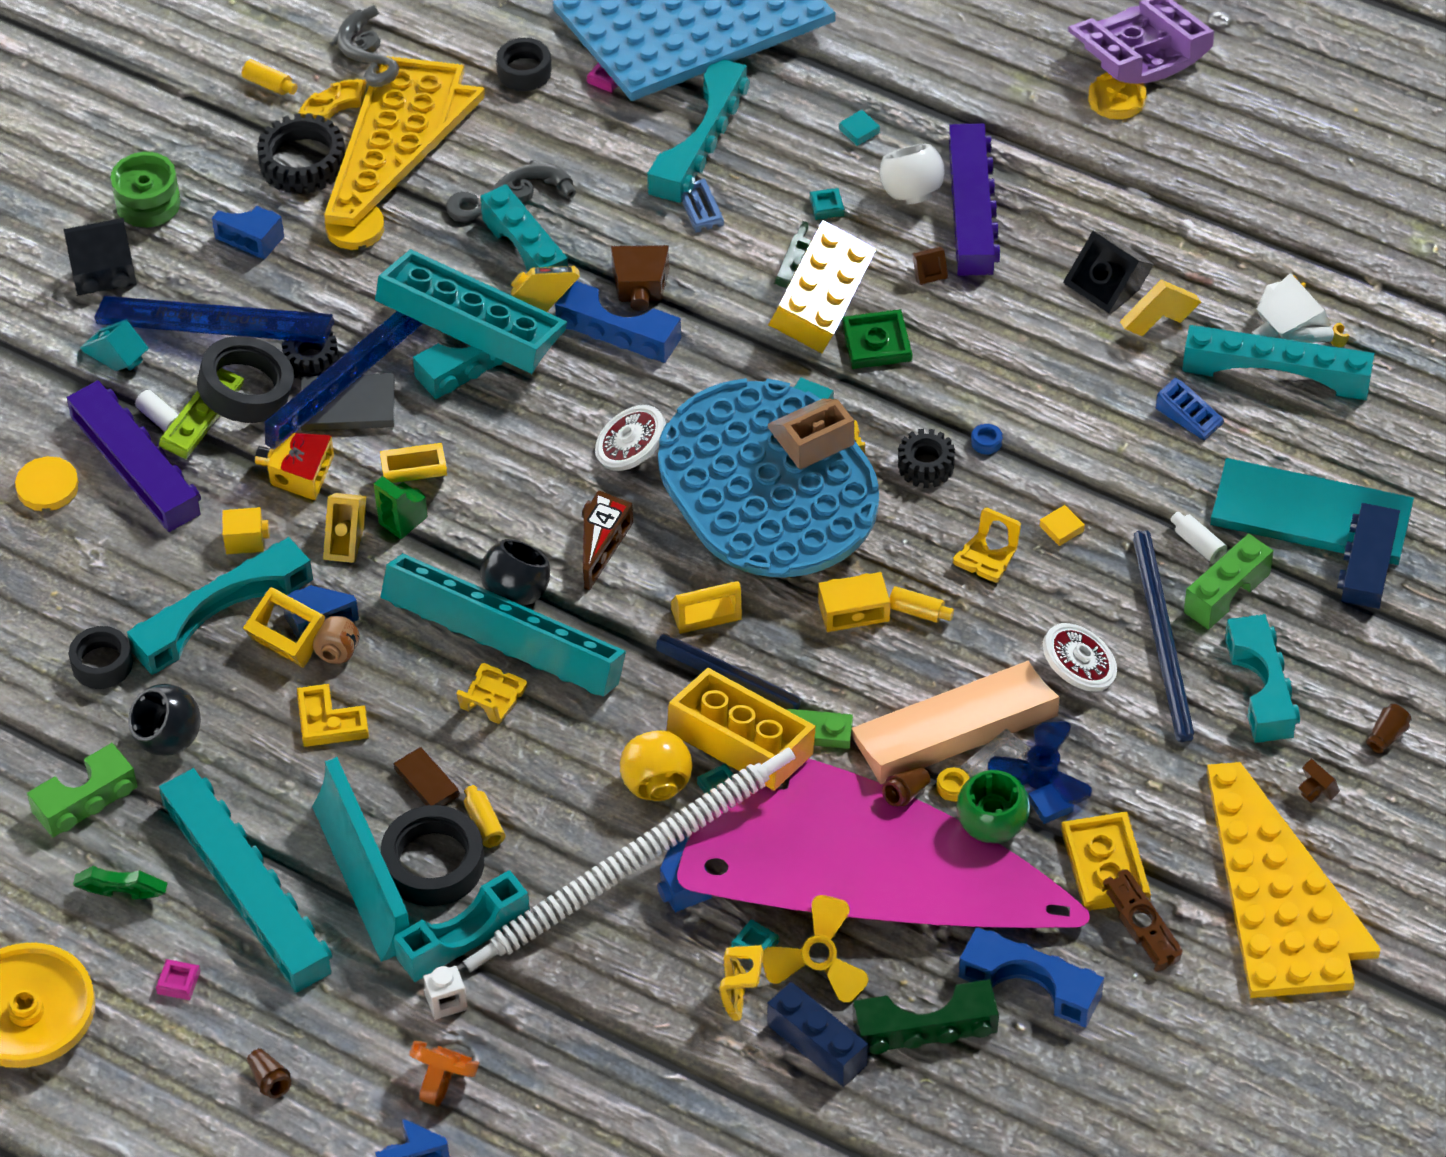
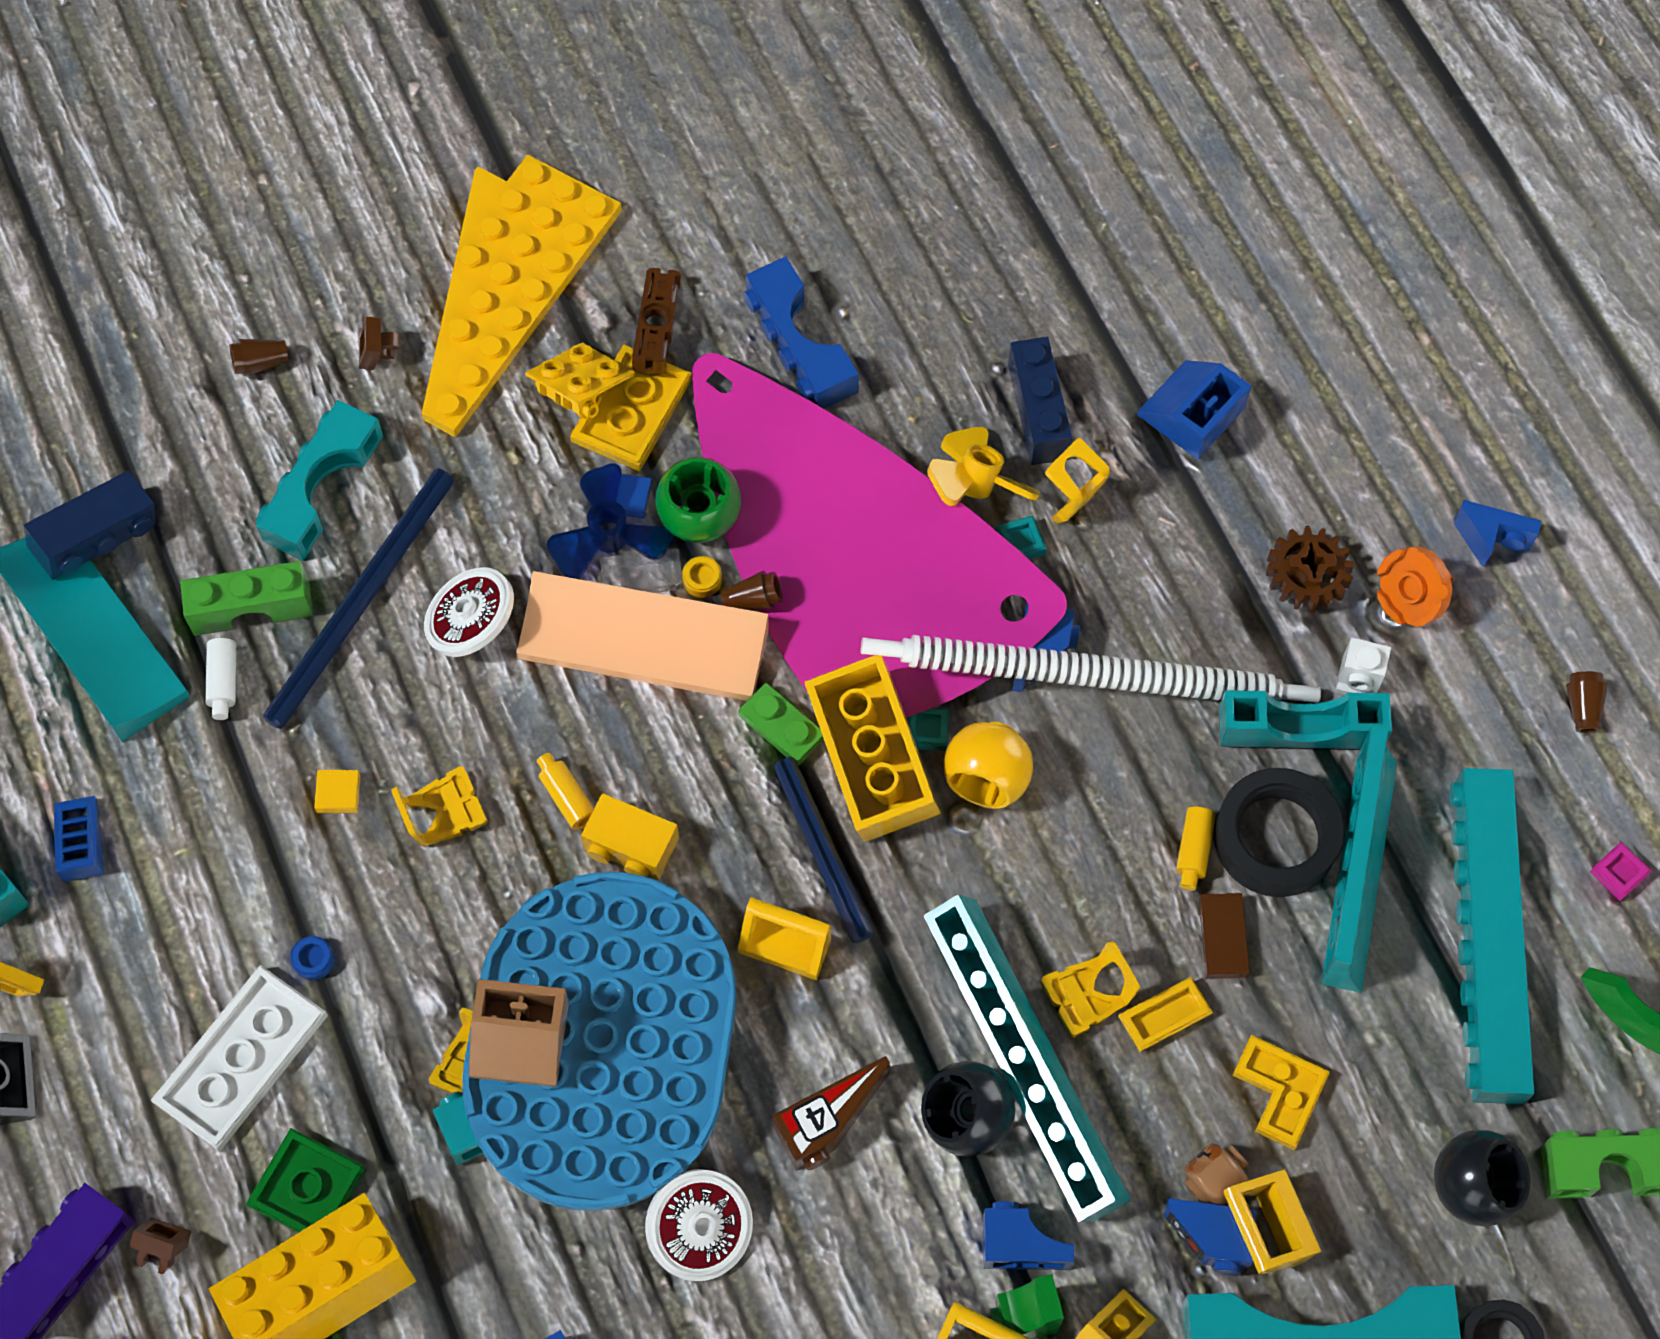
camera: 145 degrees left, 15 degrees up
dark green arch [853,979,999,1054] -> none
black tyre [898,429,955,488] -> none
none -> white tile [151,965,328,1152]
none -> yellow hinge [525,342,635,419]
none -> blue arch [983,1201,1074,1270]
none -> yellow tile [1118,977,1213,1052]
none -> blue slope [1137,360,1252,460]
none -> reddish brown gear [1265,526,1355,612]

